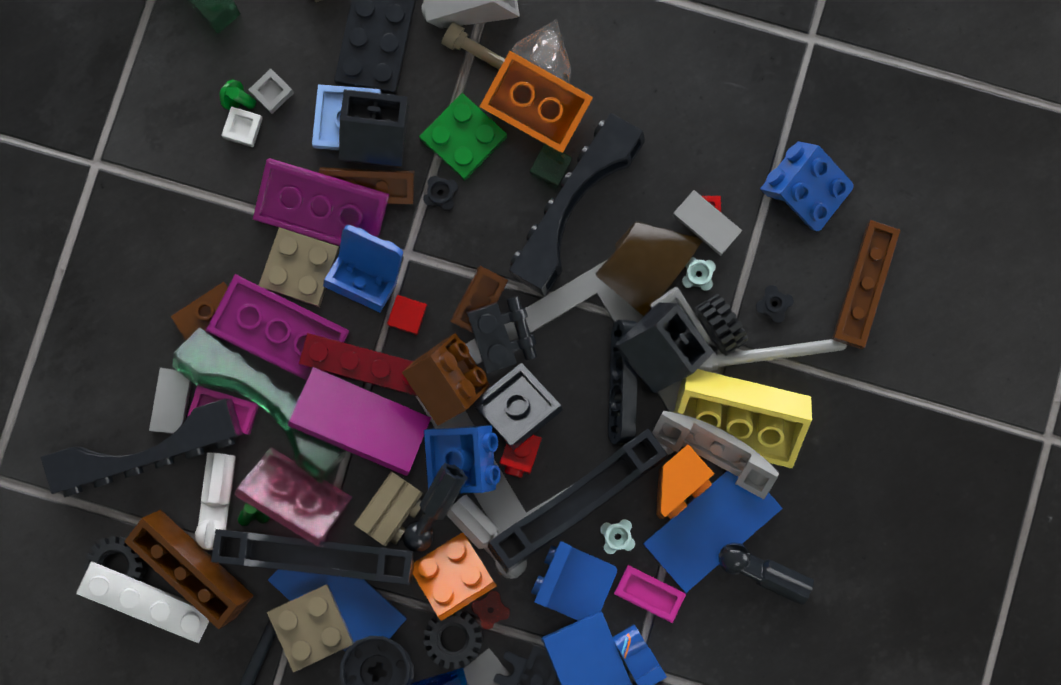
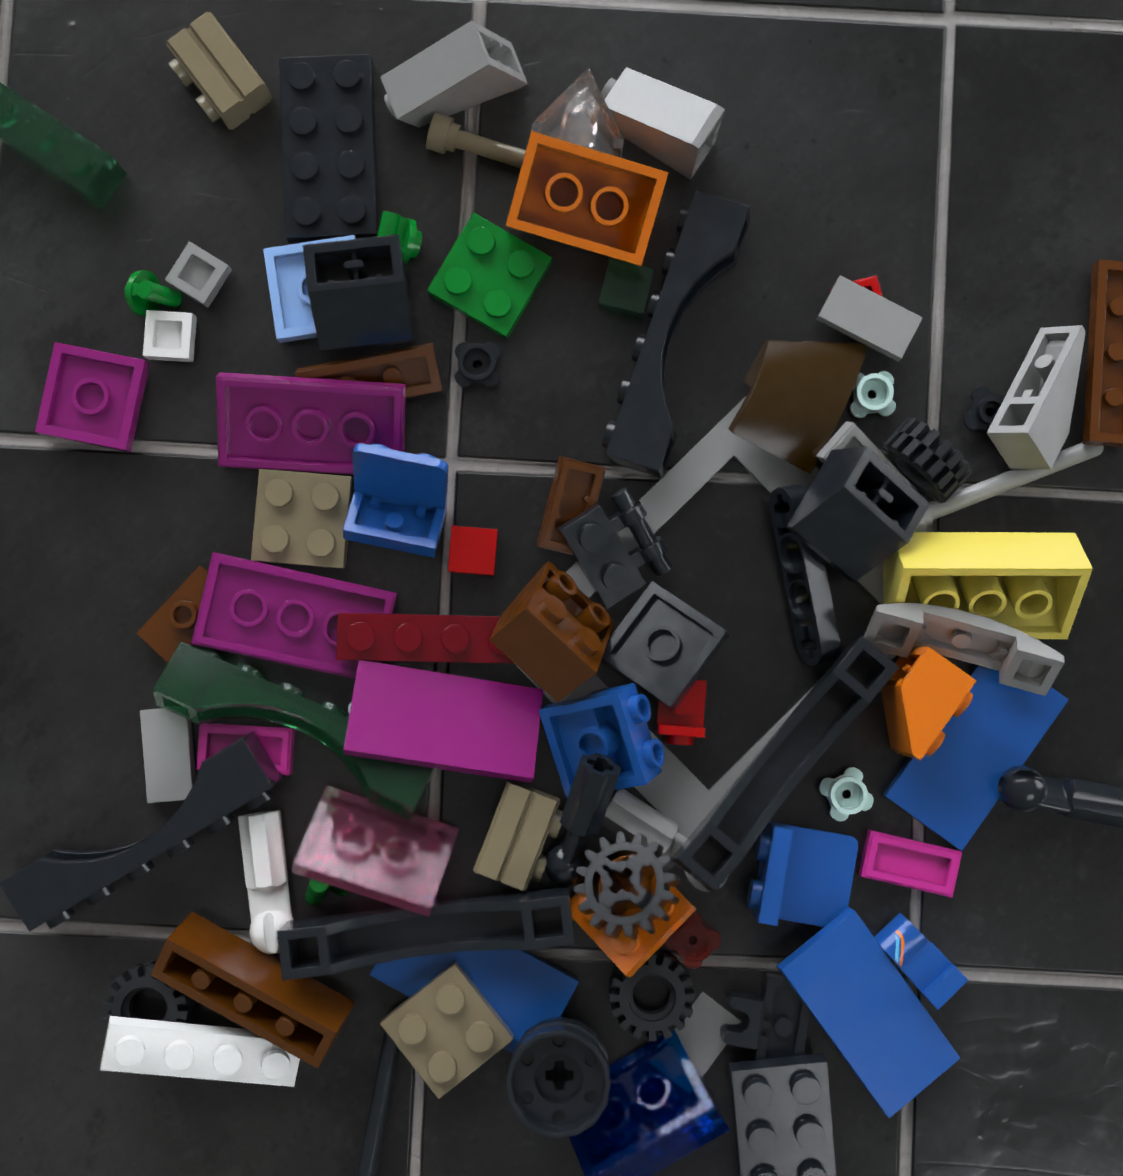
camera: 15 degrees left, 5 degrees up
blue bracket [760,141,853,231] -> none
none -> magenta plate [35,342,150,453]
none -> green plate [377,211,422,264]
none -> black gear [574,831,681,940]
none -> slope [598,67,725,180]
none -> light grey slope [987,325,1086,469]

